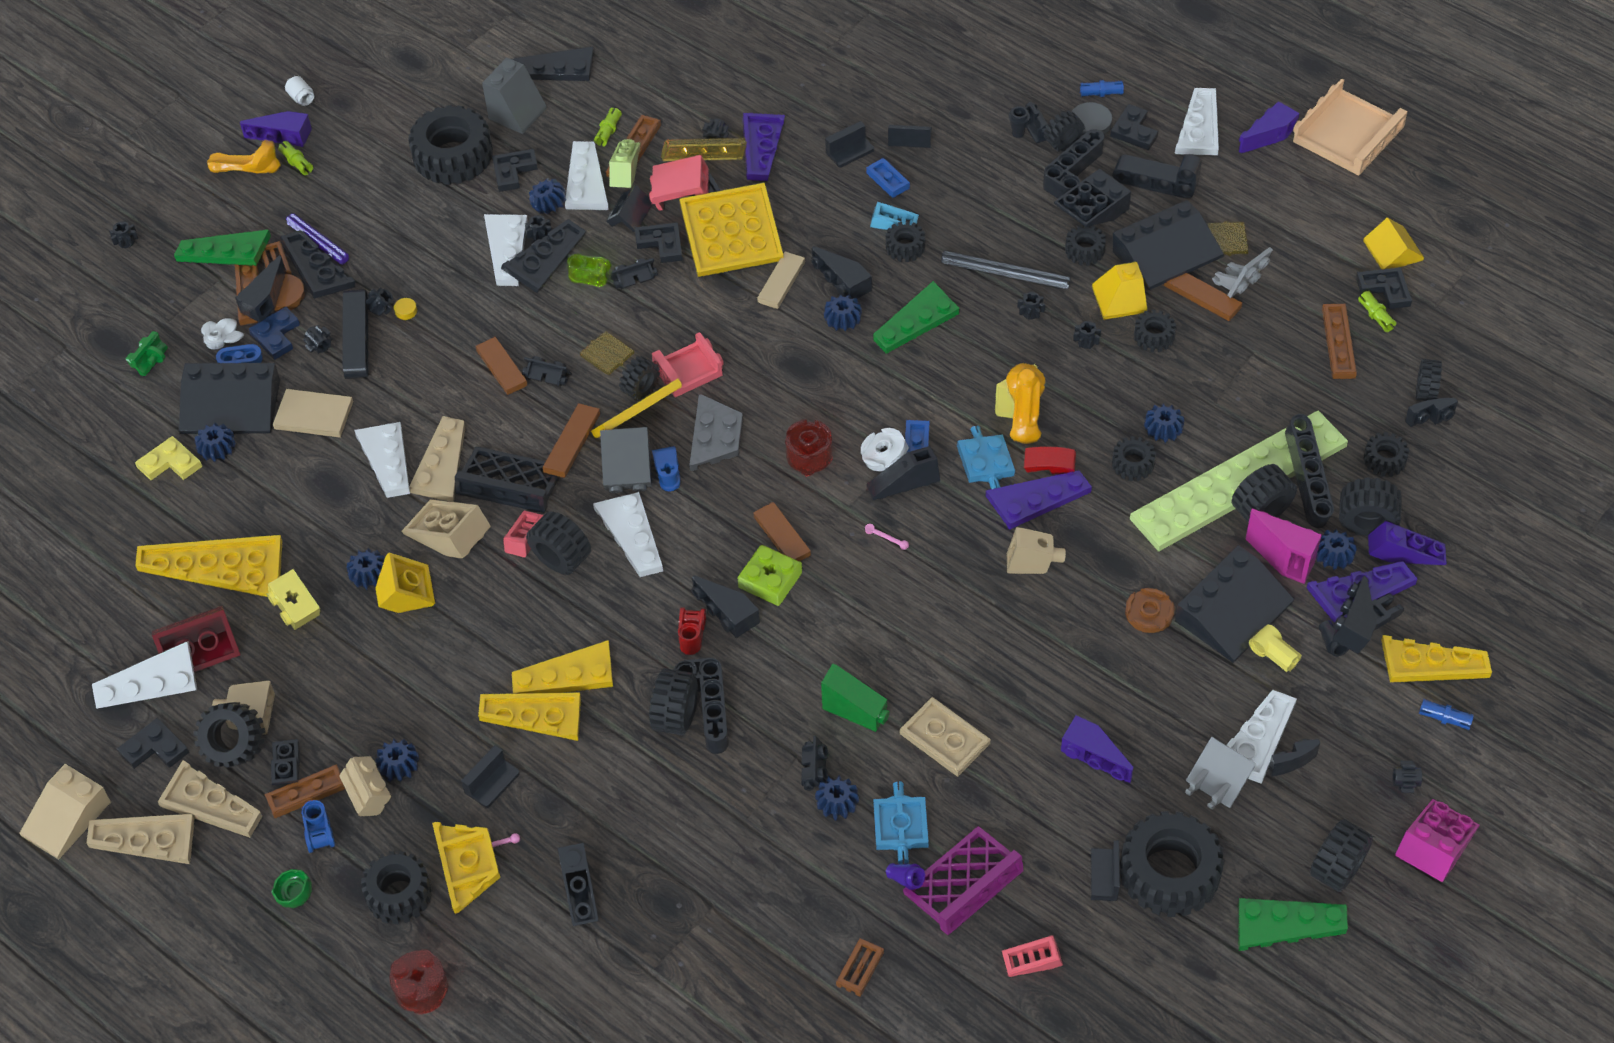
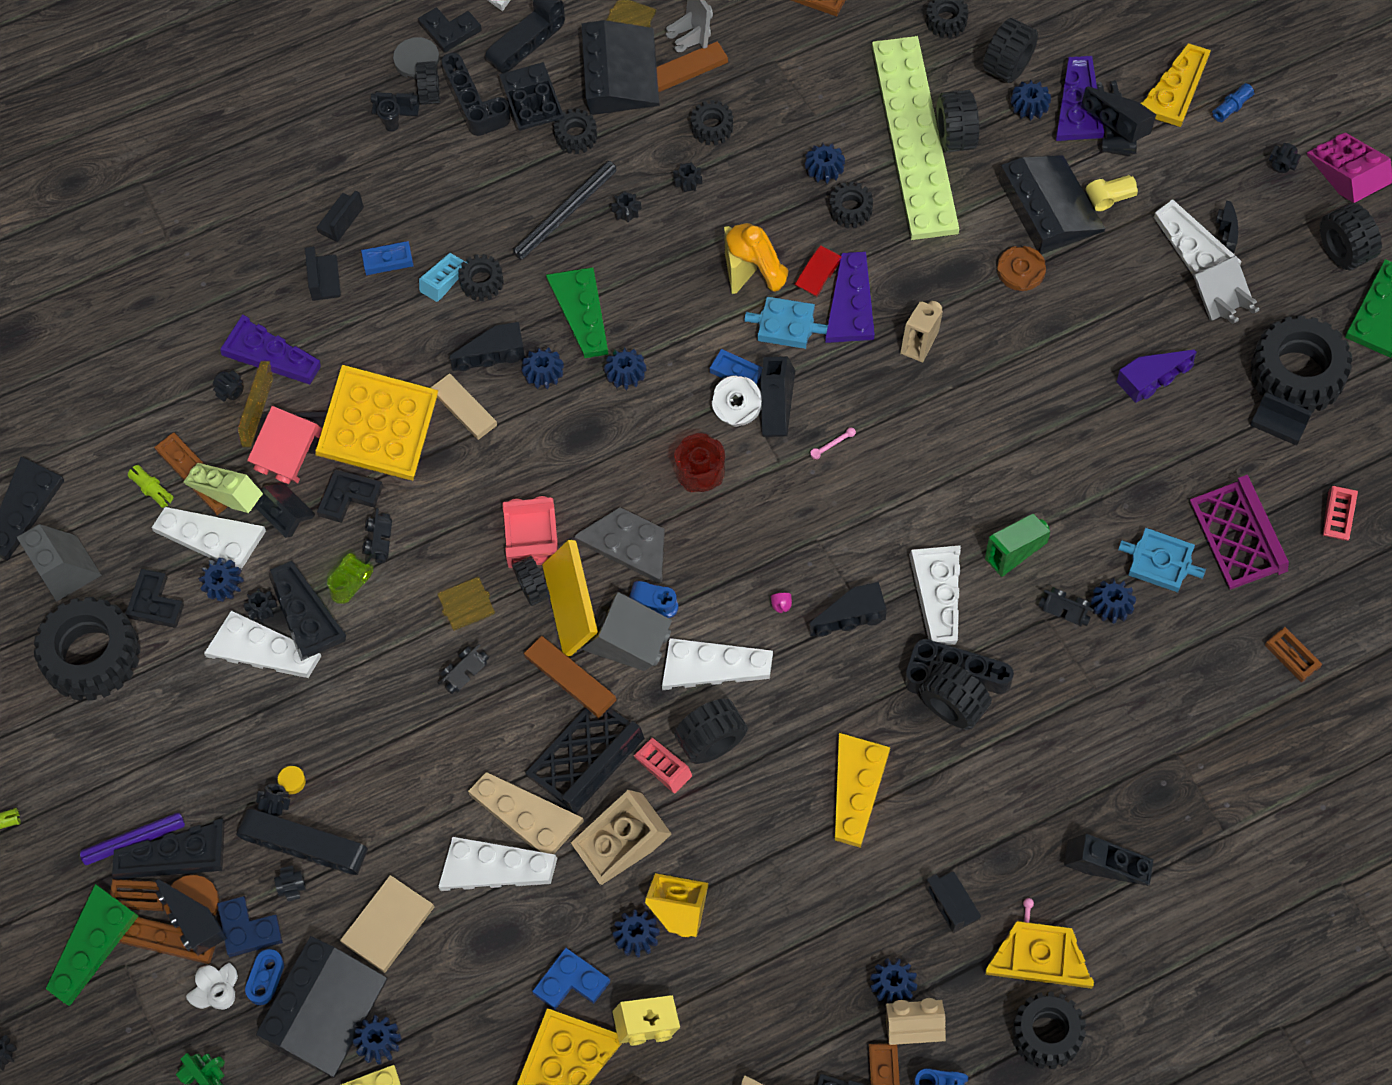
camera: 65 degrees left, 10 degrees up
clear red brick [390,949,448,1014] -> none
dark orange tile [476,337,528,395] -> none
yellow wing [478,693,581,741] -> none
red piece [678,607,706,655] -> none
lime brick [737,545,802,606] -> none
dark orange tile [753,502,811,562] -> none
dark purple cone [886,863,925,890] -> none
tan tile [900,697,991,777] -> none
blue pin [1080,80,1124,97] -> none
yellow slope [1092,262,1147,320] -> none
dark pink slope [1246,508,1321,584] -> none
black beam [1285,414,1334,528] -> none
dark purple slope [1368,521,1447,565] -> none
none -> blue plate [532,948,610,1010]
none -> dark blue gear [604,347,647,391]
none -> dark pink hinge [771,593,792,613]
none -> white wing [909,545,961,645]

